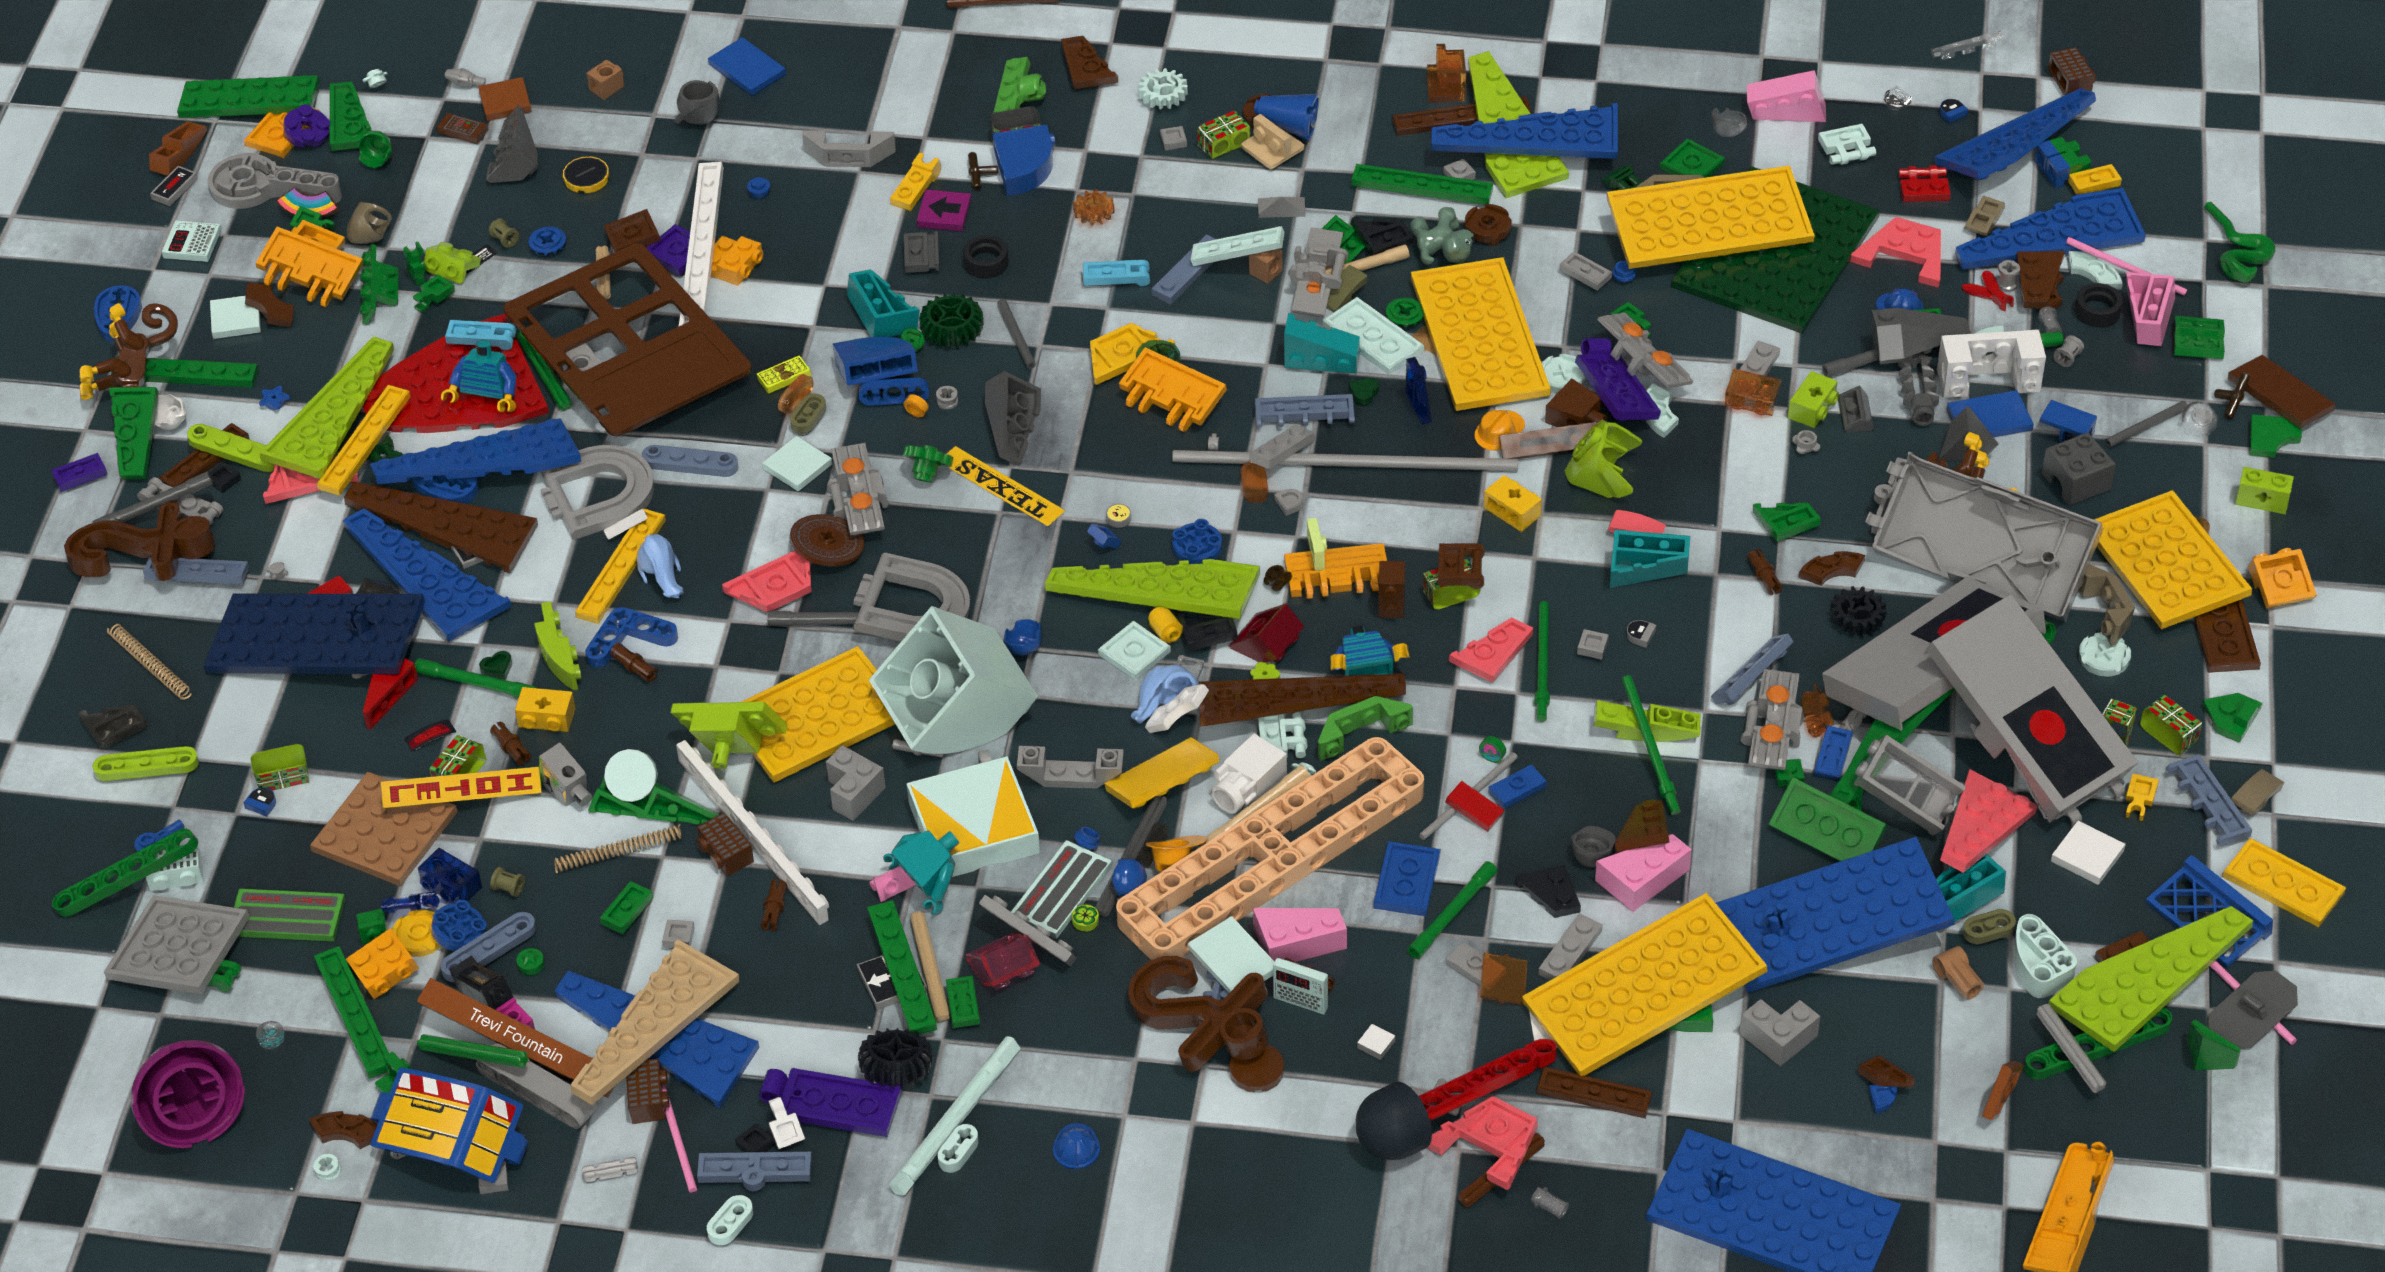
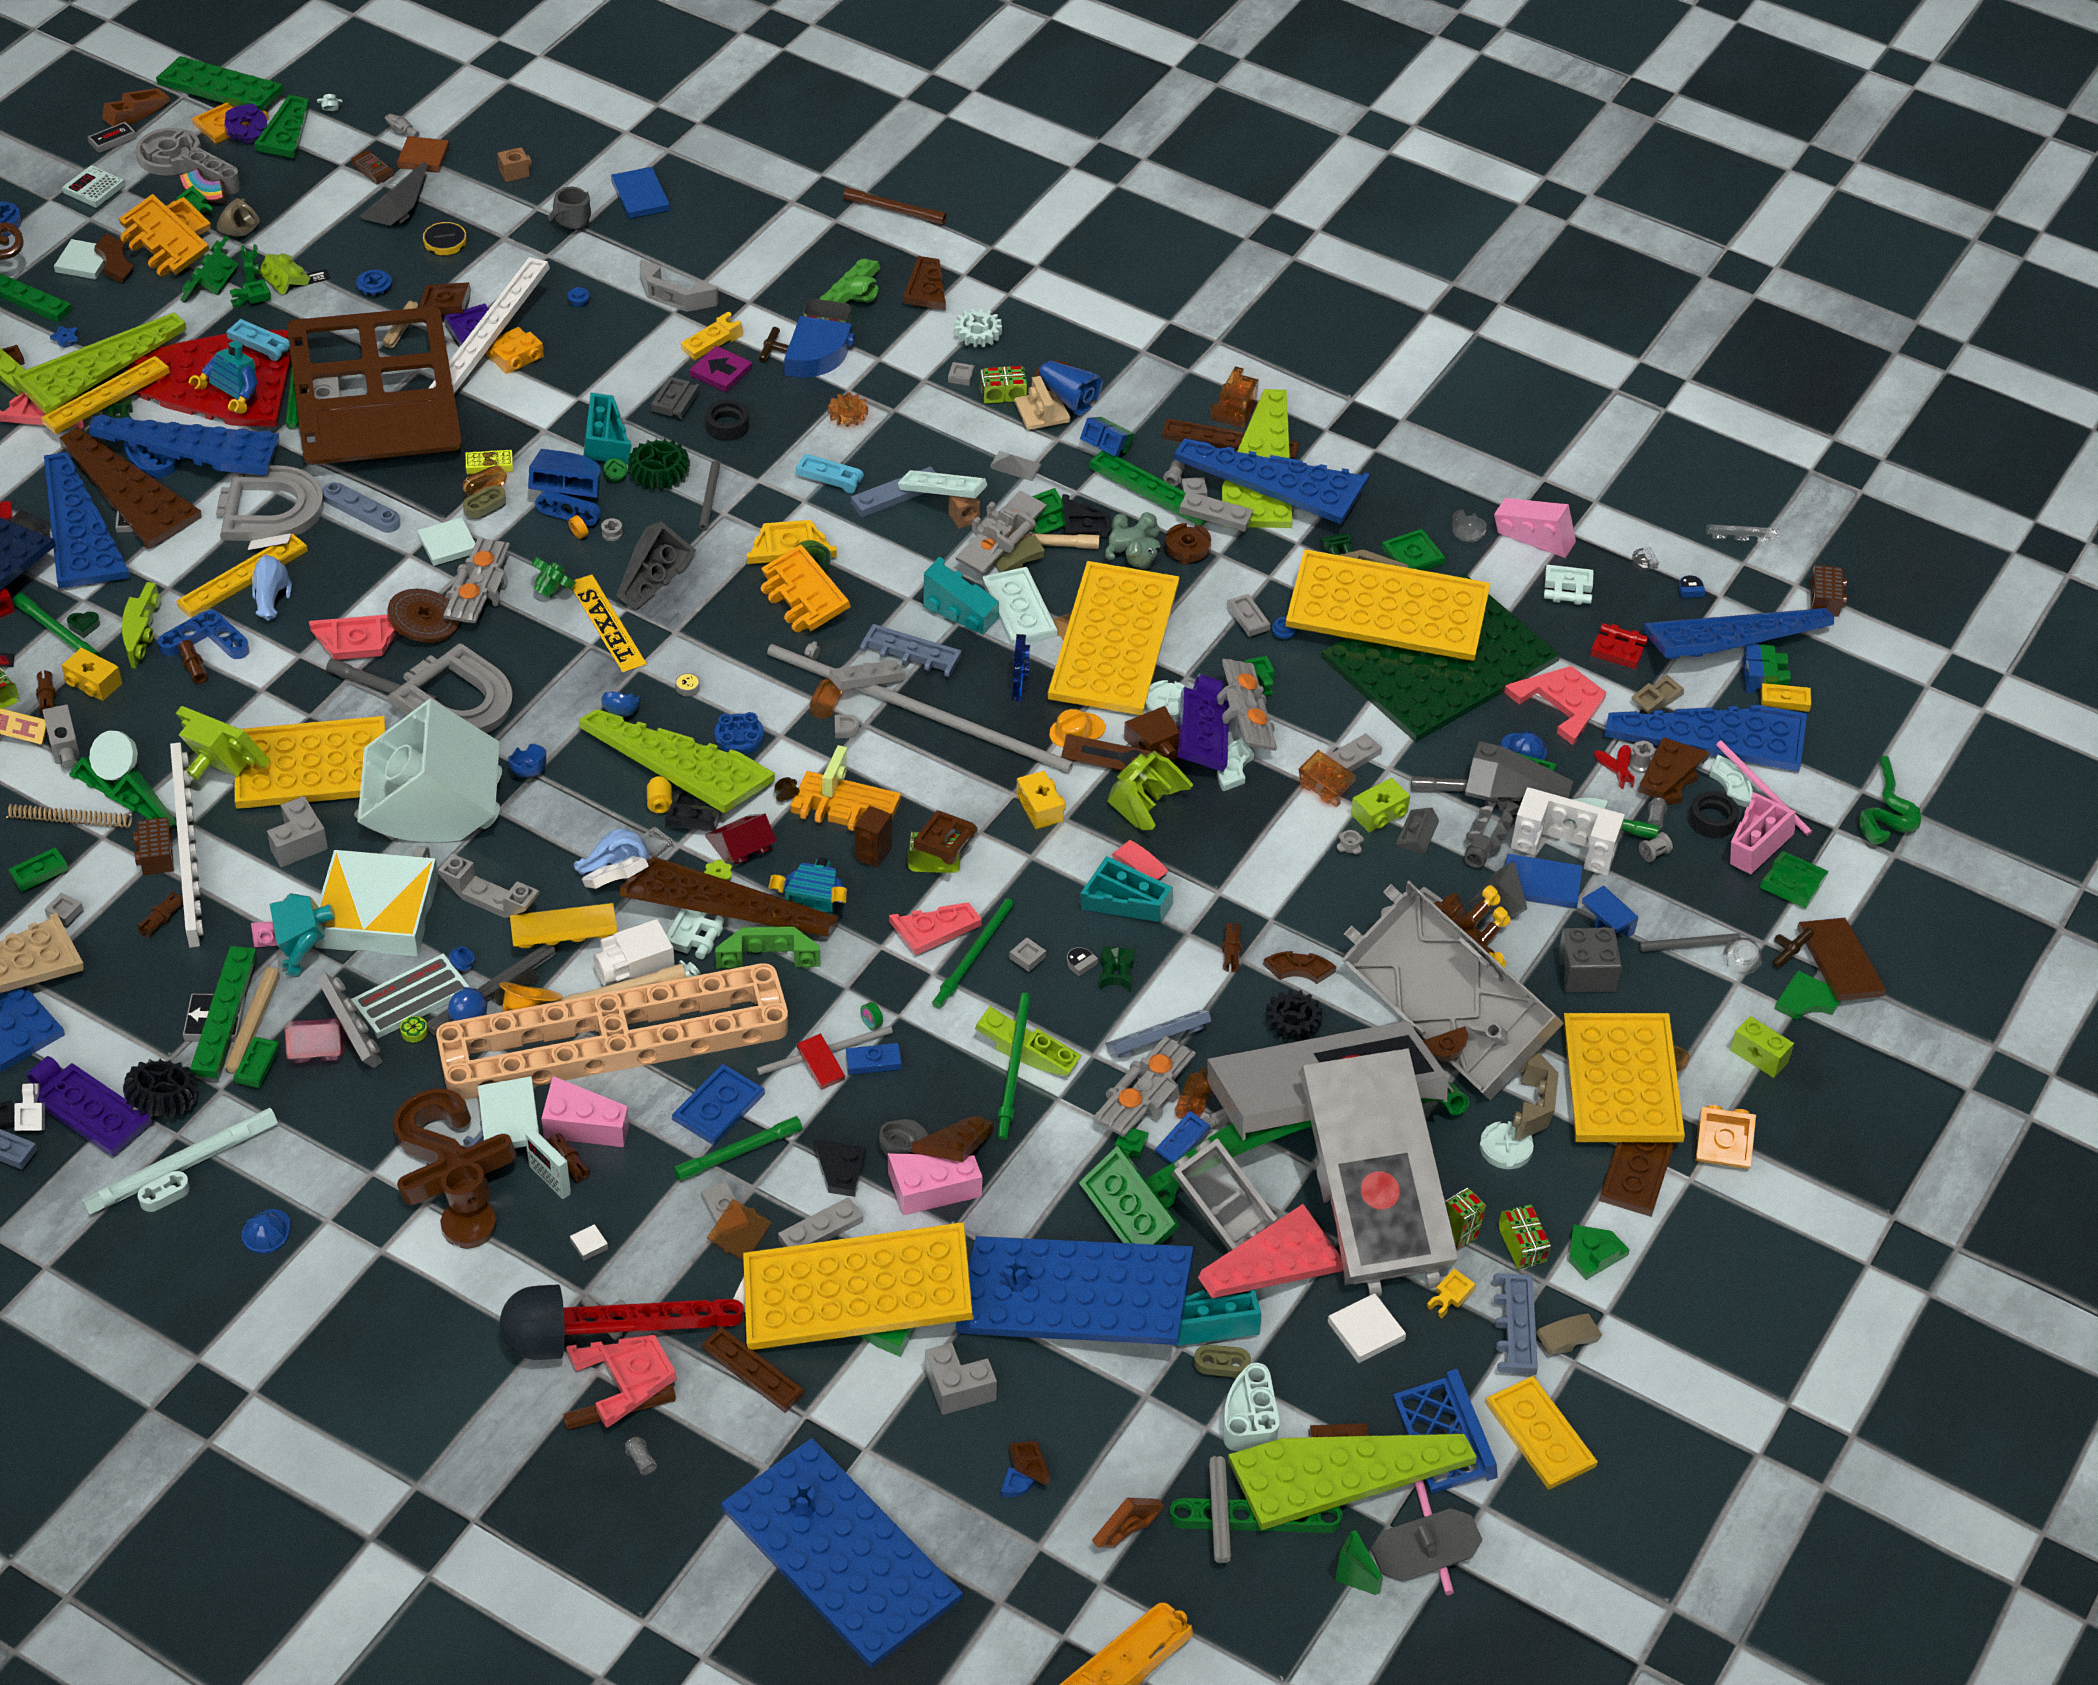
camera: 20 degrees right, 0 degrees up
green hair [357,130,392,169] -> none
olive bush [489,218,519,248] -> none
blue plate [1087,523,1122,548] -> none
light aqua tile [1098,621,1171,681] -> none
dark green tile [1349,378,1379,405] -> none
green gear [1386,298,1424,328] -> none
green wing [1753,503,1821,541] -> none
medium nougat piece [1932,946,1984,1000] -> none
none -> blue hair [601,691,641,718]
none -> blue hips [1080,417,1135,457]
none -> dark green piece [1099,947,1135,992]
none -> light grey pin [1163,460,1185,487]
none -> light grey plate [1179,491,1253,532]
none -> reddish brown plate [1423,1026,1468,1061]

